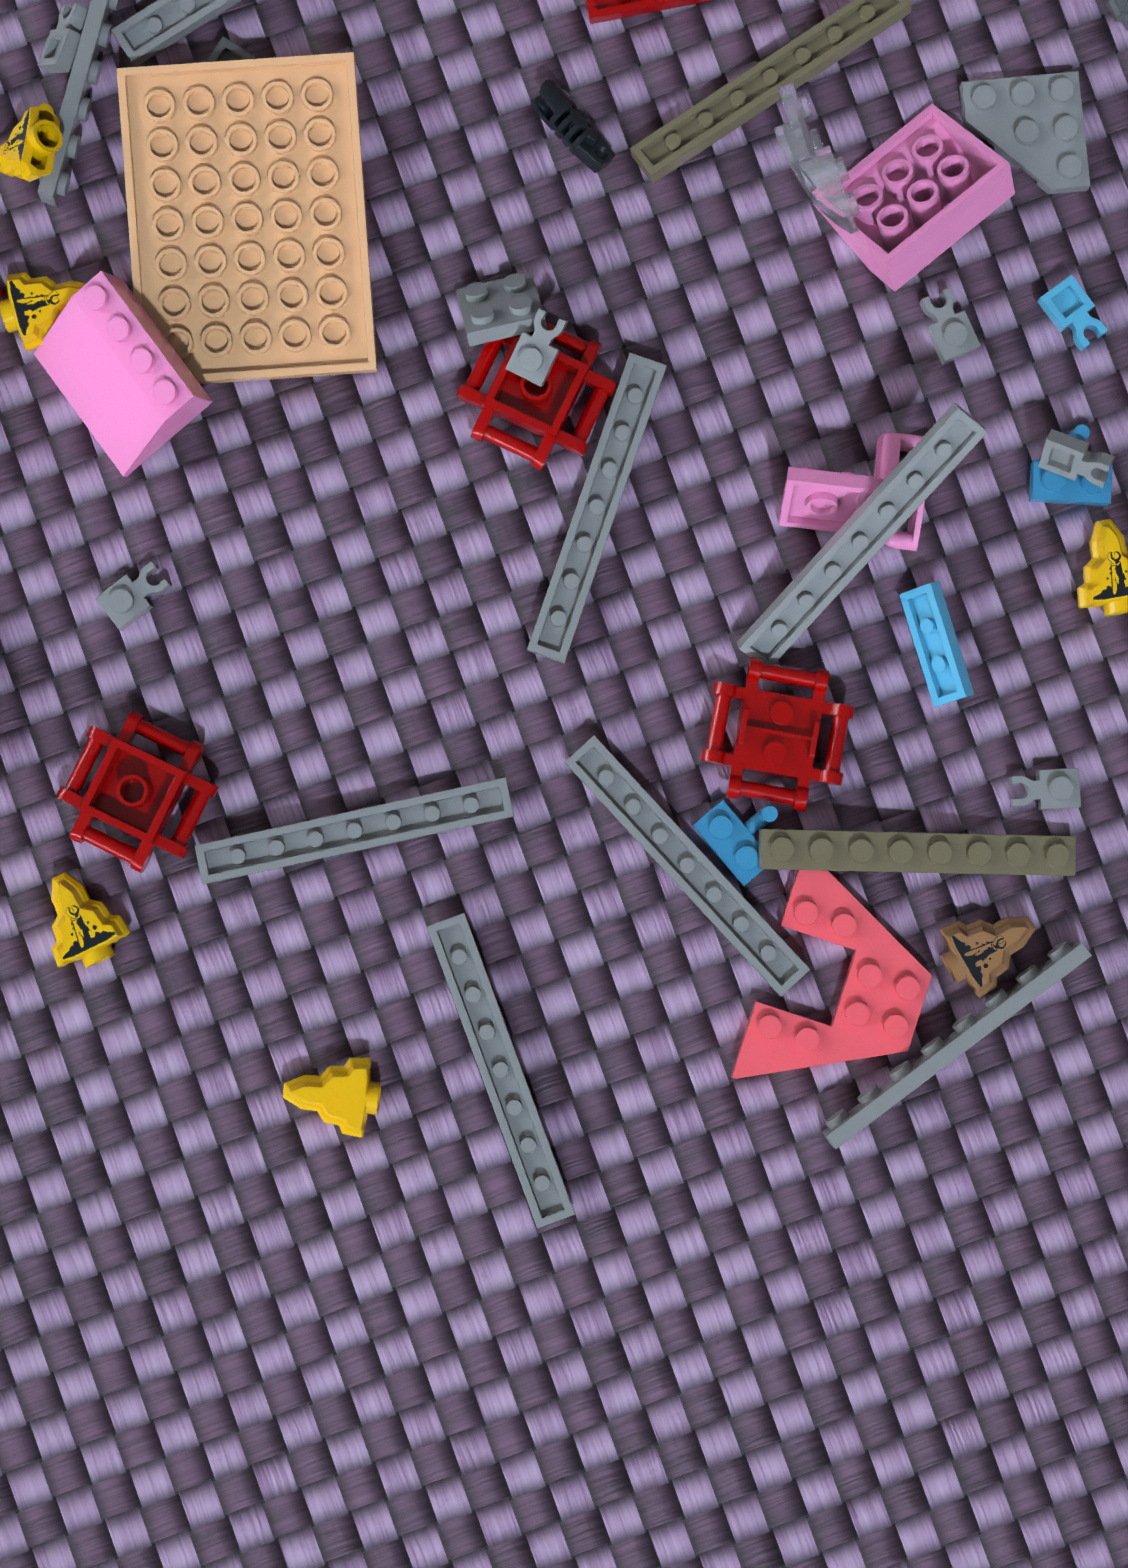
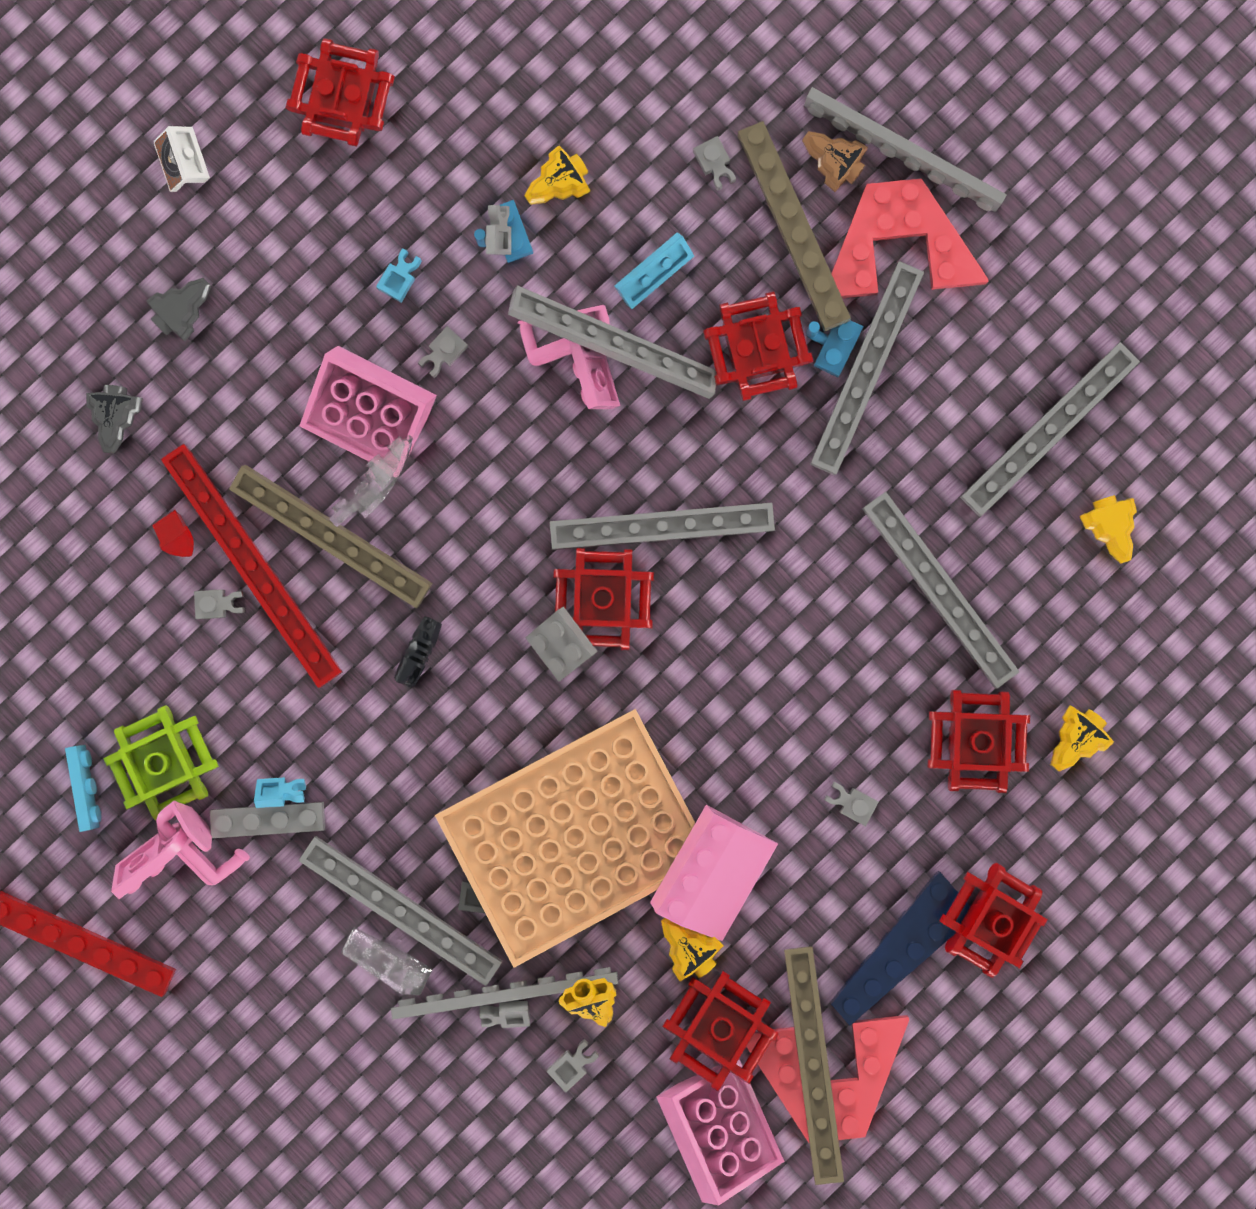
camera: 110 degrees left, 0 degrees up
light grey plate [505,308,568,387] -> none
light grey plate [959,71,1090,194] -> none

